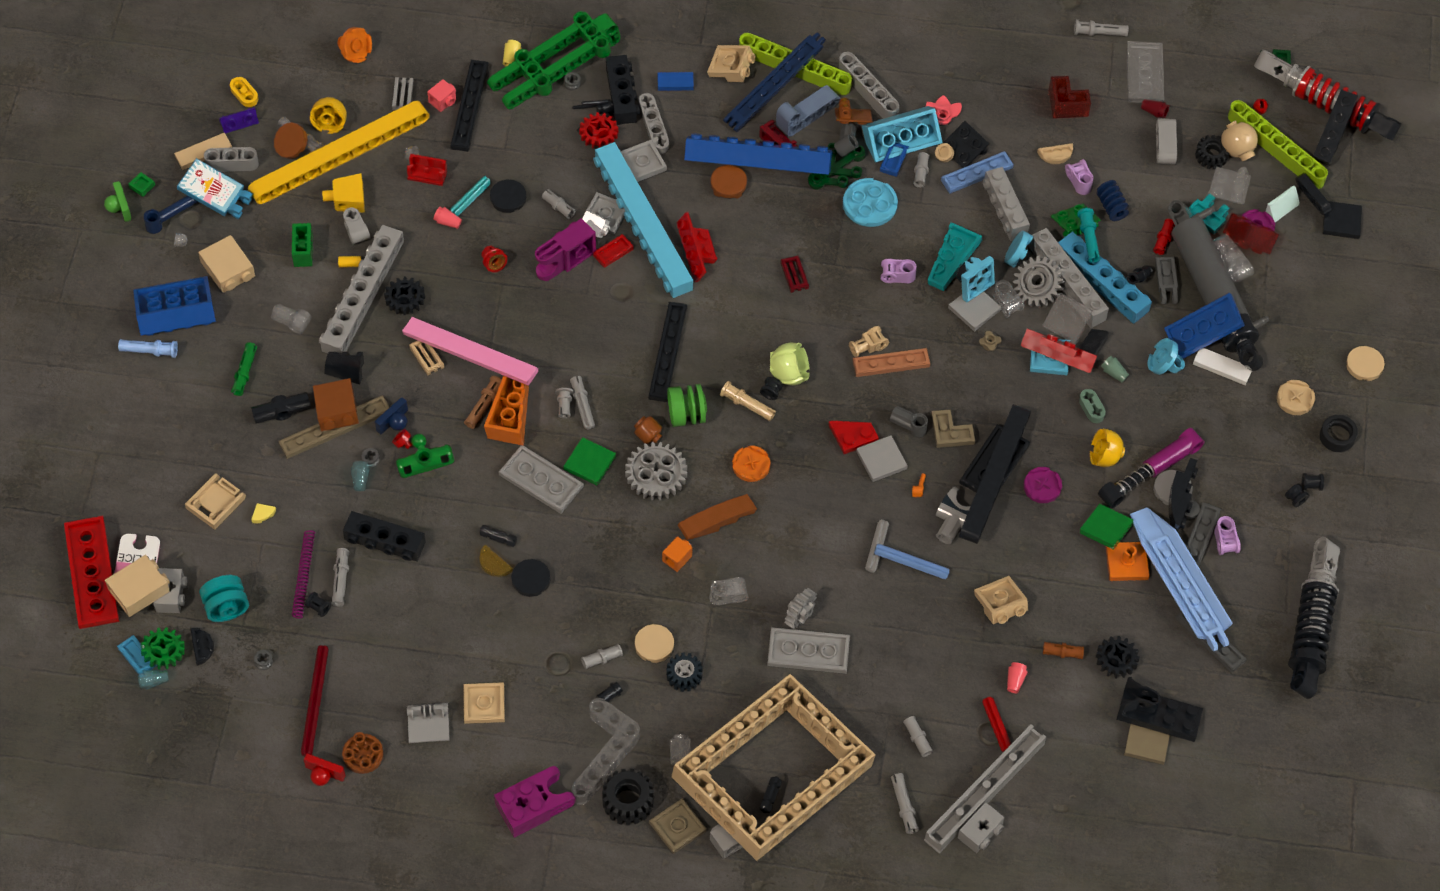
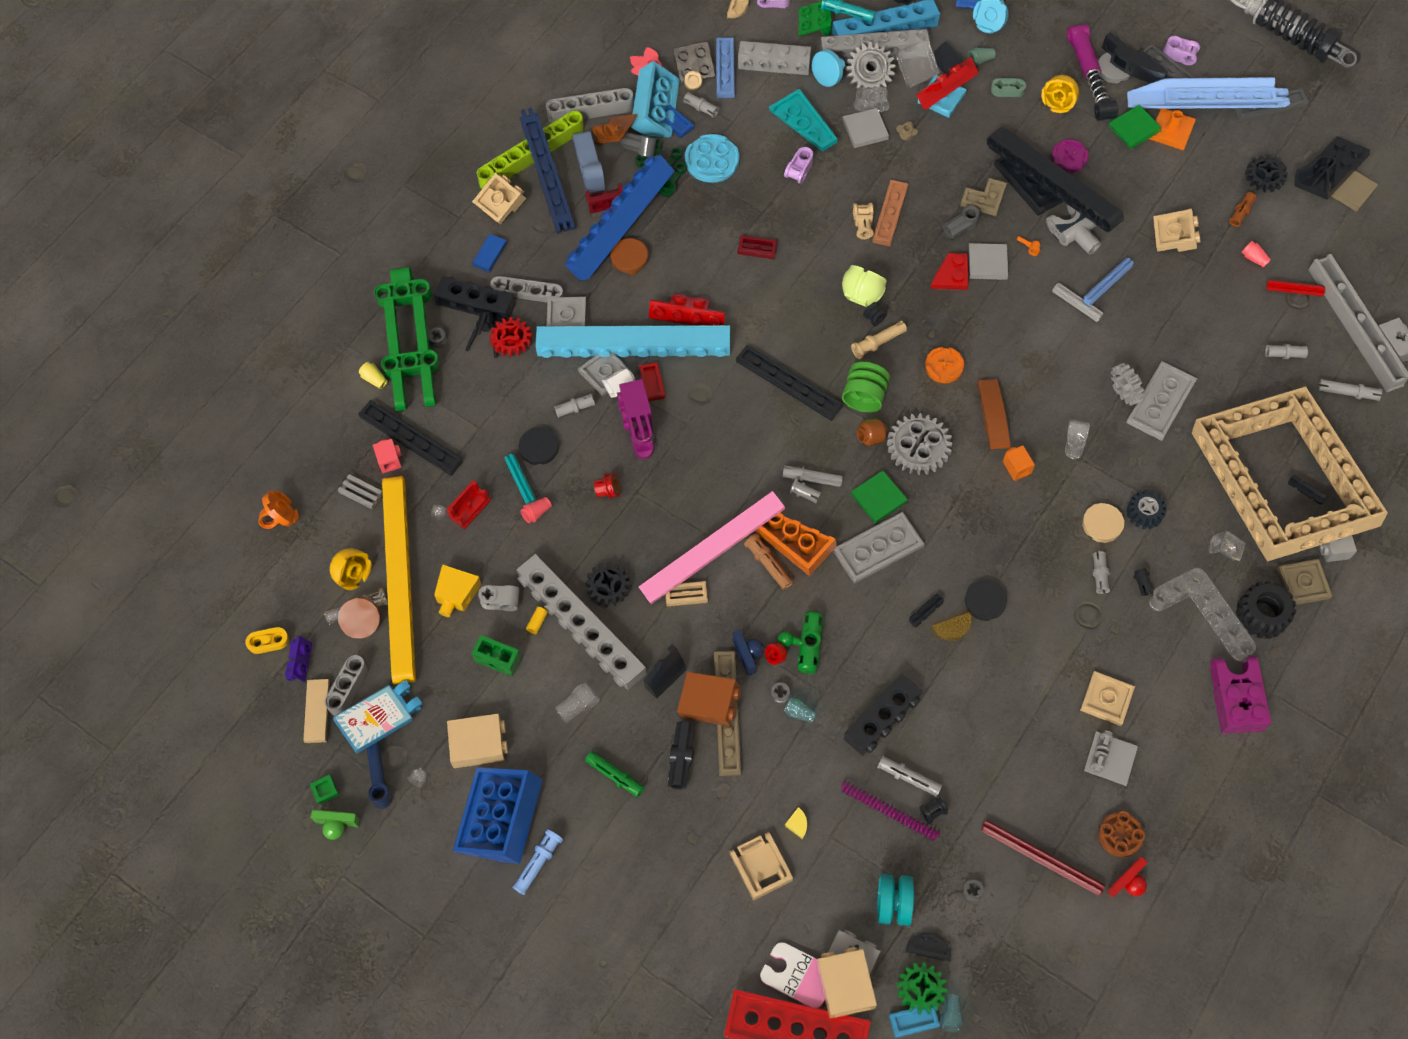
camera: 60 degrees left, 5 degrees up
medium azure piece [956,256,995,302] -> none

